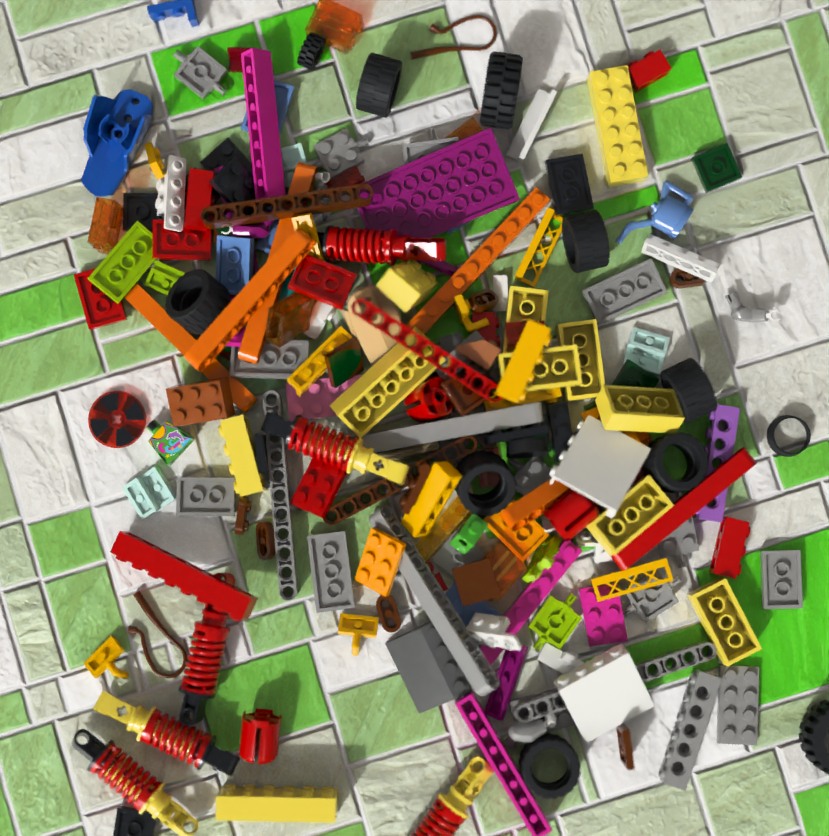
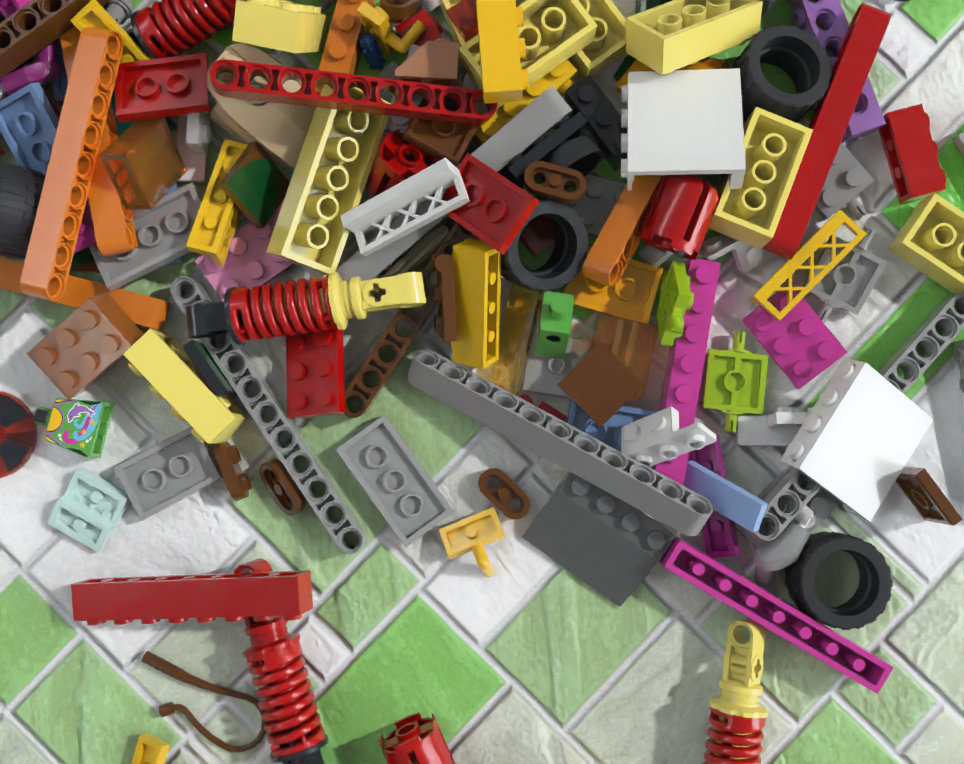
camera: 25 degrees left, 0 degrees up
light orange plate [354,527,406,597] -> none
none -> white fence [340,158,470,257]
none -> blue piece [358,33,385,70]
none -> red plate [439,152,540,255]
none -> reddish brown plate [524,161,586,204]
none -> light blue tile [683,460,768,533]

